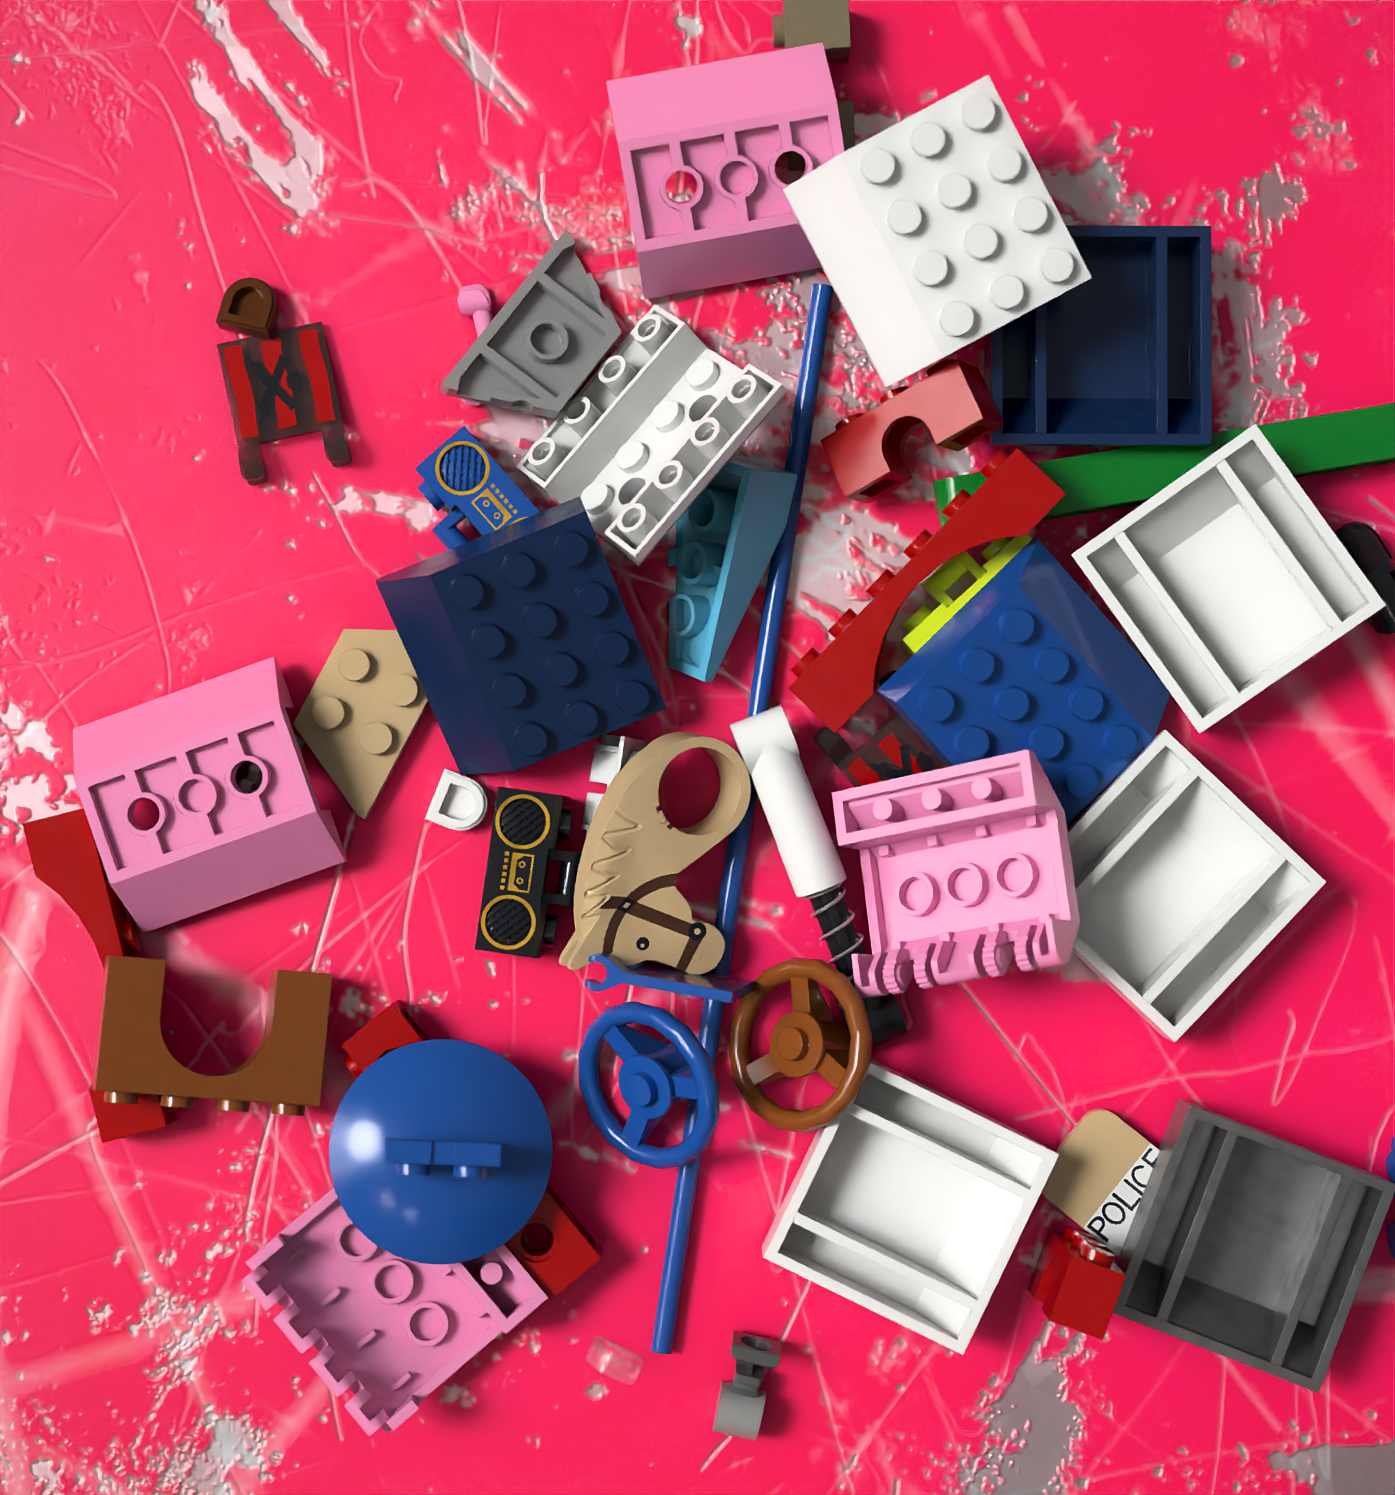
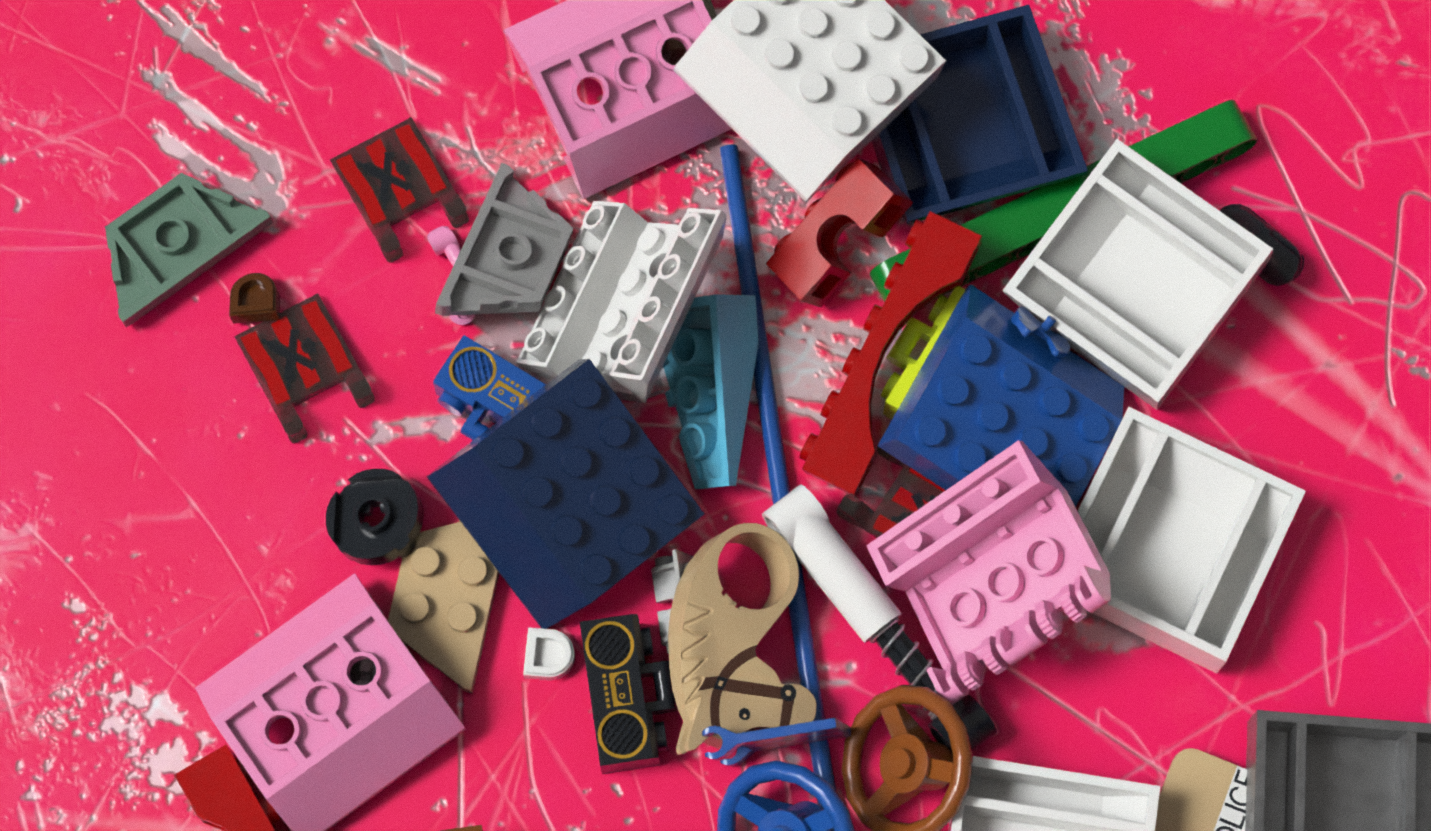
camera: 15 degrees left, 15 degrees down
none -> sand green wing [105,173,273,328]
none -> black plate [326,469,424,565]
none -> flag [330,117,469,263]
none -> blue piece [1010,306,1070,359]

